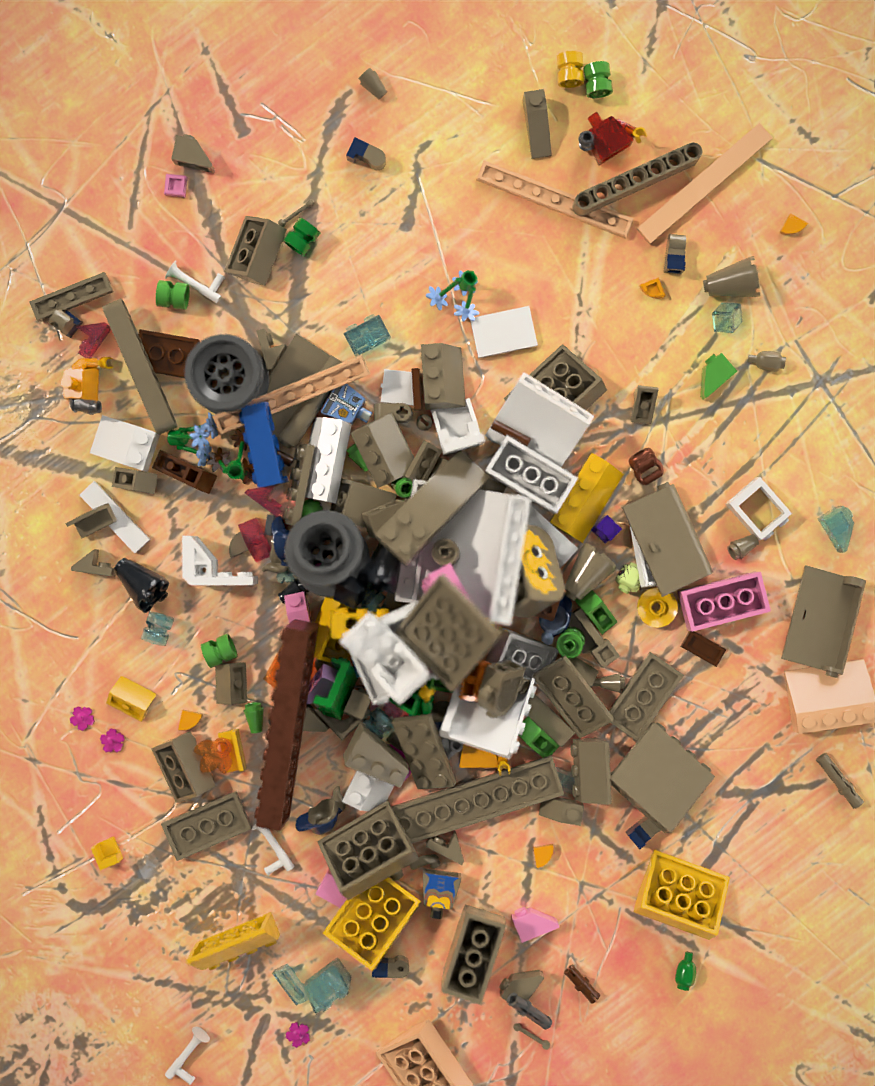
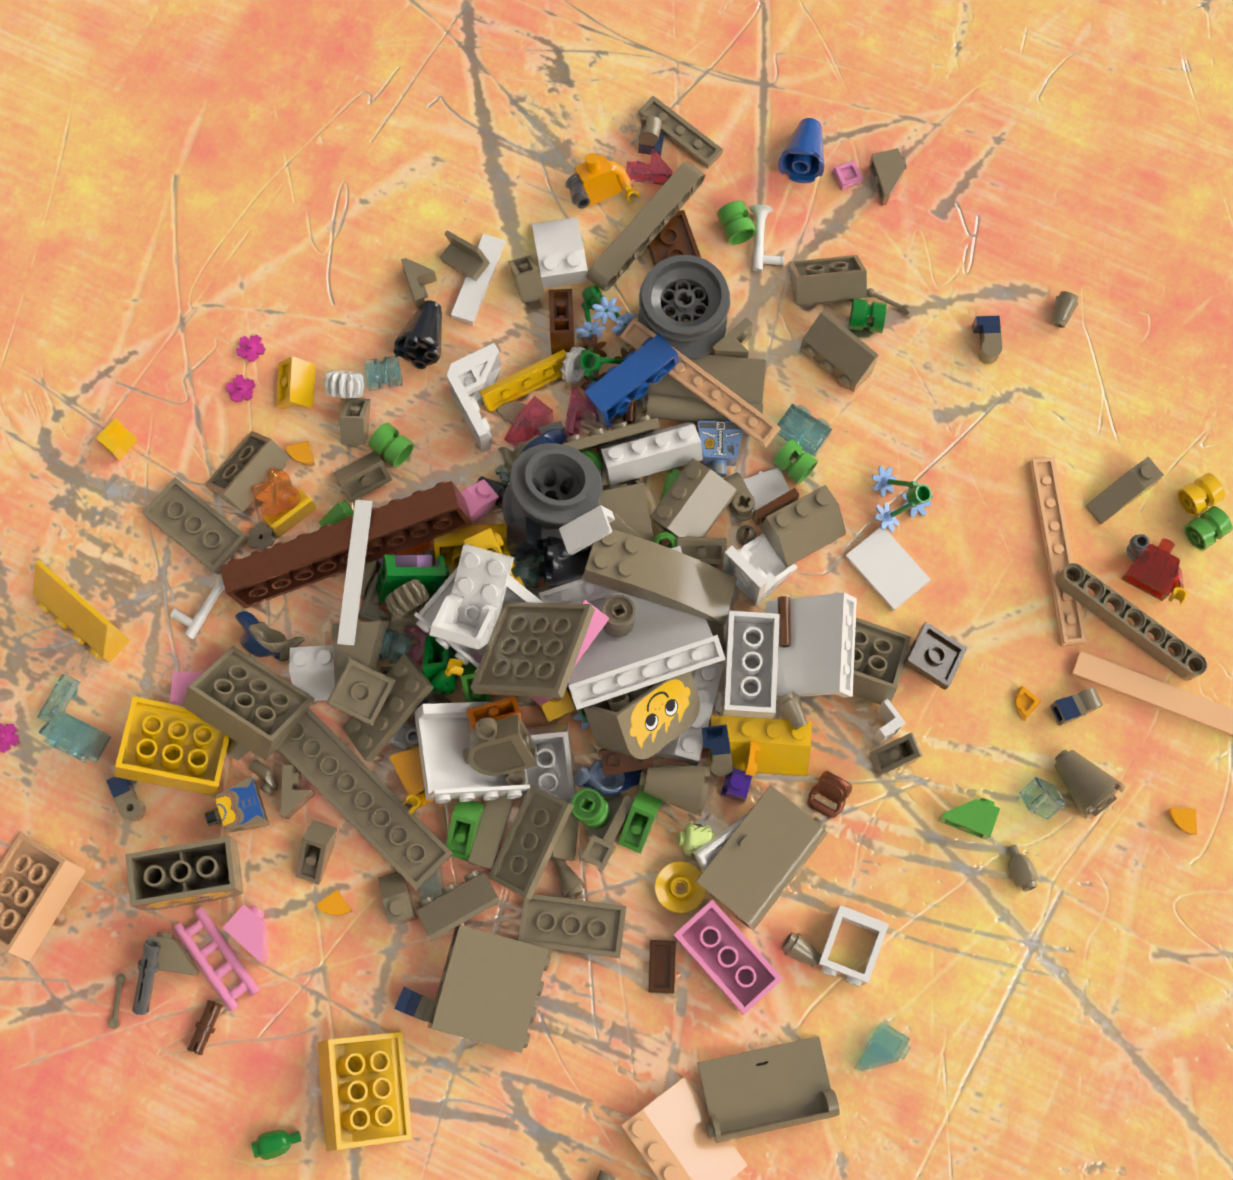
camera: 60 degrees right, 15 degrees down
none -> bright pink bar [172,907,260,1012]
none -> dark tan plant [248,522,275,550]
none -> dark tan slope [295,820,337,885]
none -> white gear [324,370,365,399]
none -> dark tan tile [326,657,395,726]
none -> white sticker [337,500,373,645]
none -> dark tan slope [339,398,371,447]
none -> dark tan gear [385,580,430,618]
none -> yellow tile [479,349,566,413]
none -> white panel [559,505,615,555]
none -> white gear [561,346,586,384]
none -> dark blue leg [702,724,733,776]
none -> light orange tile [744,740,760,776]
none -> bright green wheel [773,439,818,484]
none -> dark tan cone [776,691,808,730]
none -> blue cone [778,118,825,183]
none -> dark tan slope [800,310,878,392]
none -> white panel [872,699,906,746]
none -> plate [903,622,967,690]

